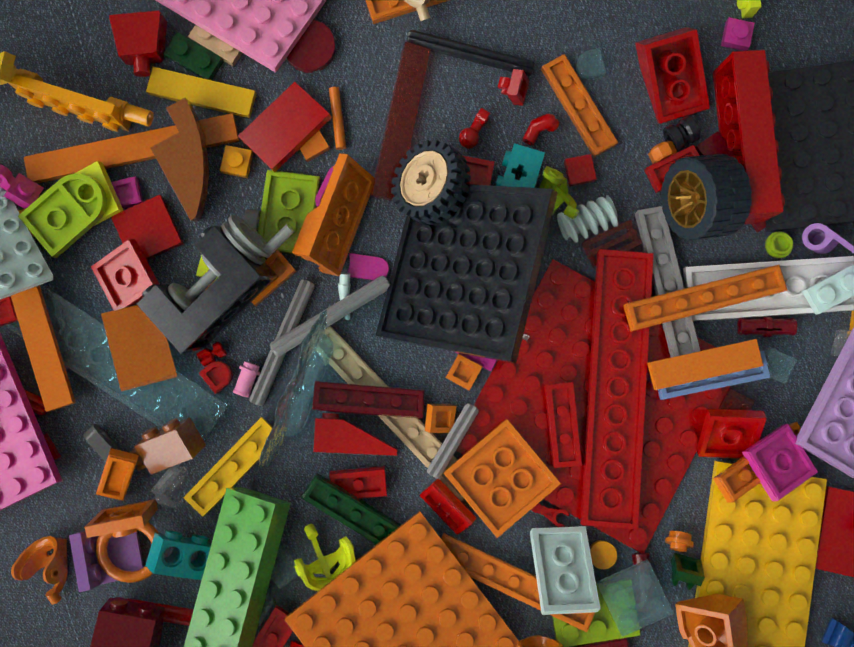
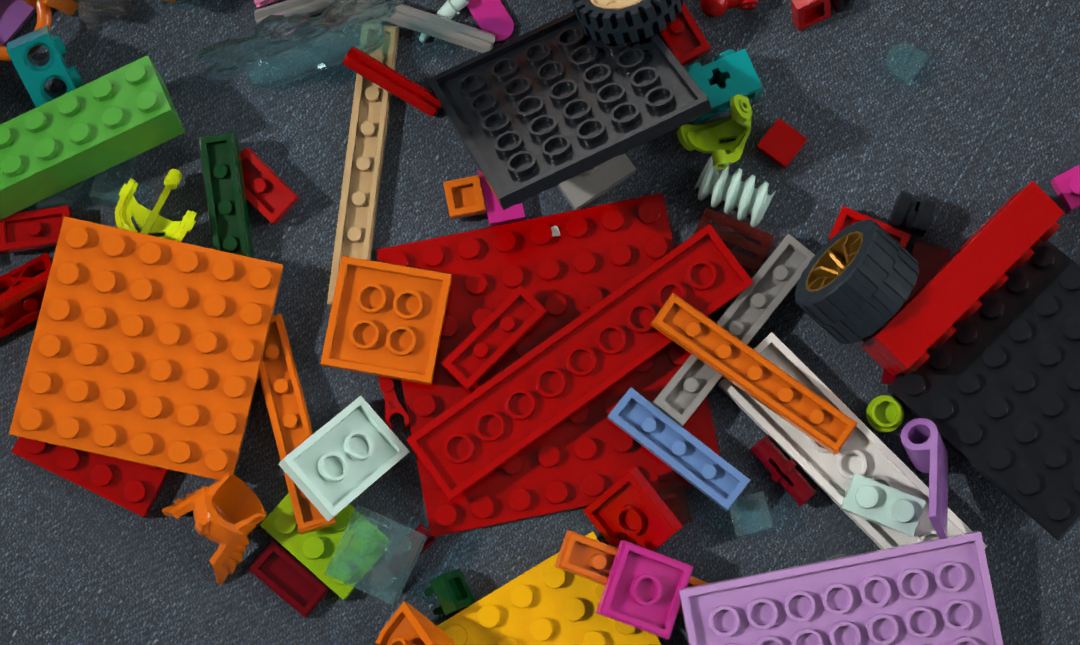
camera: 55 degrees right, 5 degrees down
yellow plate [183,417,282,517] -> none
dark red tile [312,381,425,419] -> none
red slope [313,413,398,456] -> none
red plate [419,479,476,535] -> none
orange plate [425,404,456,433] -> none
light grey axle [427,403,479,479] -> none
red arm [522,113,559,146] -> none
orange tile [541,54,618,158] -> none
light orange tile [590,540,617,570] -> none
red slope [635,27,710,124] -> none
orange tile [647,339,763,390] -> none
orange tile [648,141,677,164] -> none
orange plate [665,531,694,552] -> none
none -> red axle [343,47,441,117]

